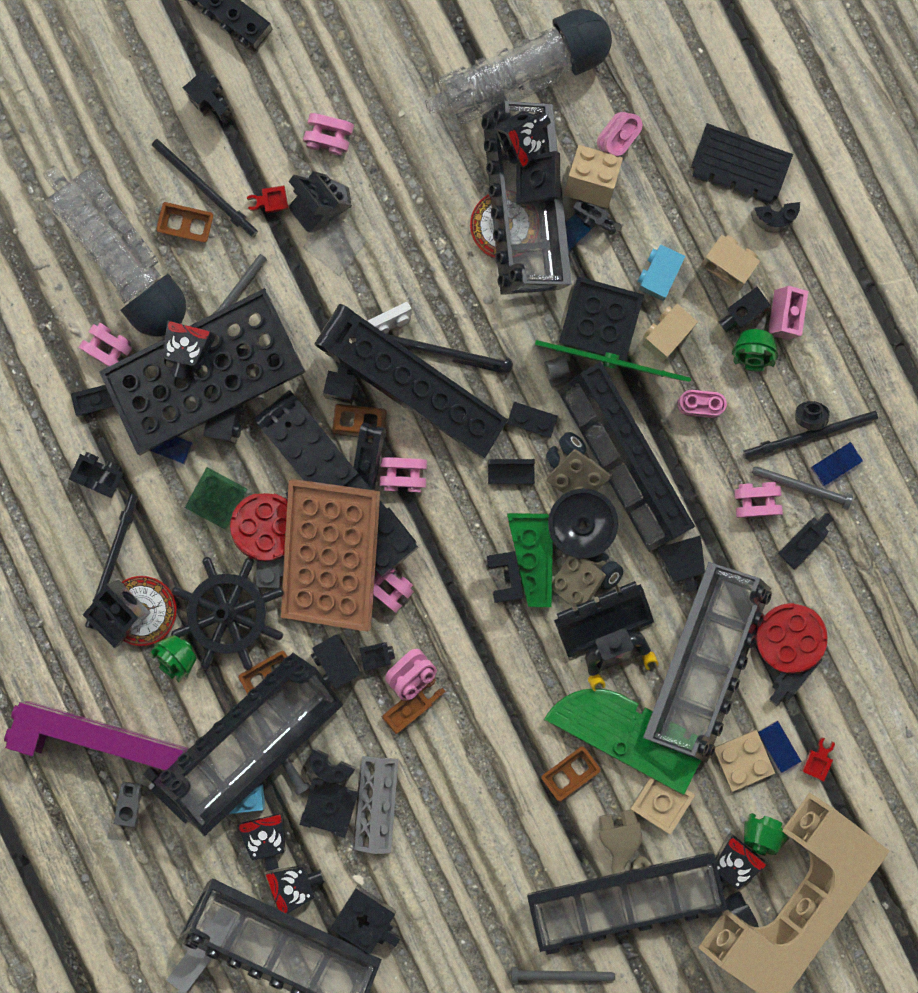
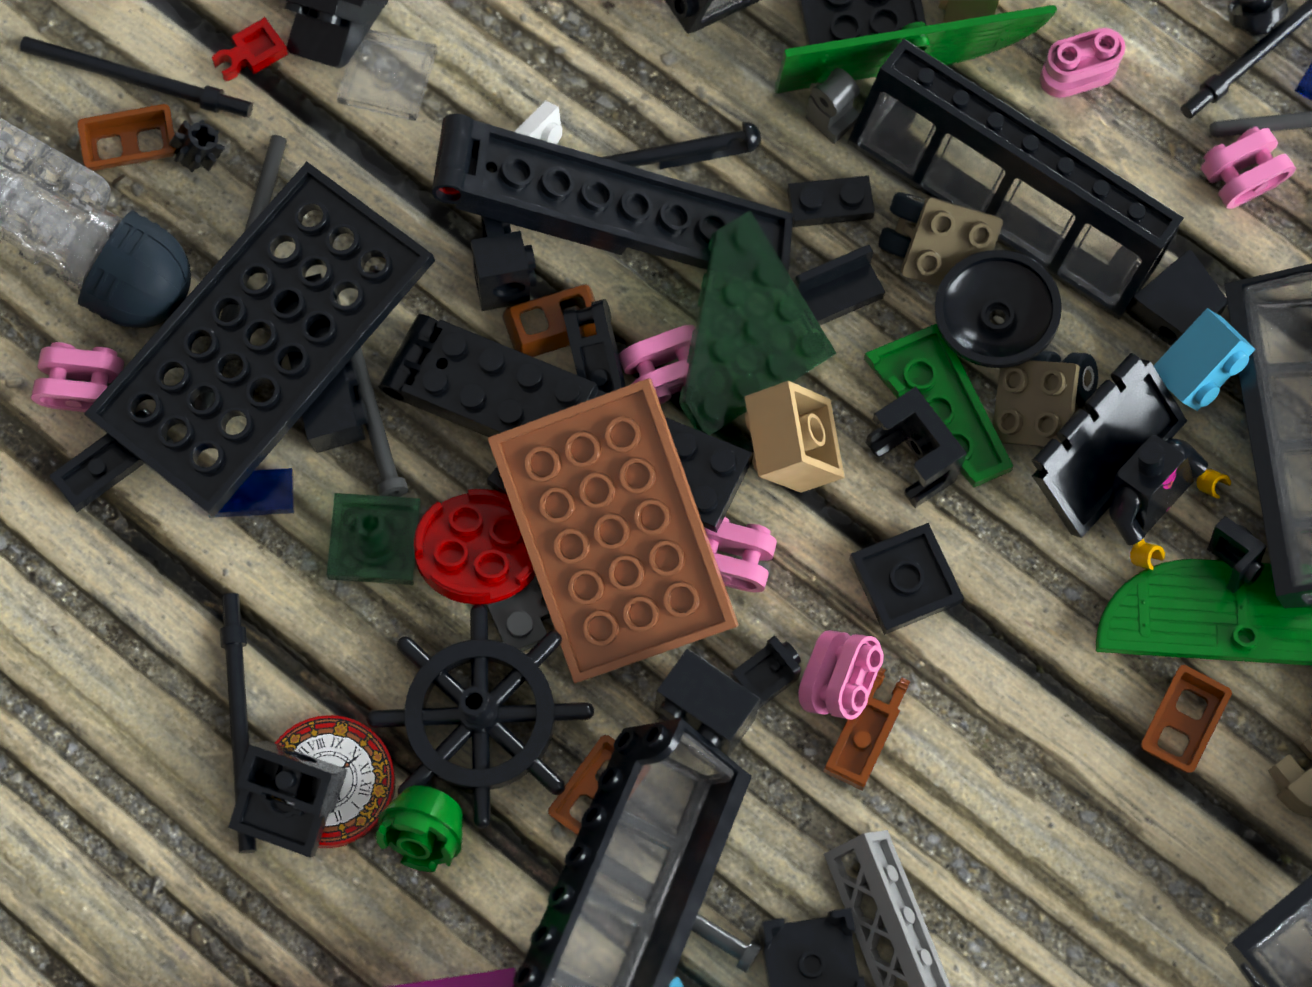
camera: 30 degrees left, 15 degrees down
black cylinder [68,452,123,498] -> none
torso [163,321,216,380] -> none
black cylinder [310,747,356,783] -> none
none -> black gear [169,119,224,172]
none -> dark grey bar [349,347,408,500]
none -> clear green plate [679,211,836,435]
none -> tan brick [744,381,845,493]
none -> black plate [849,523,964,635]
none -> medium azure brick [1154,308,1256,411]
none -> black bracket [1207,516,1267,593]

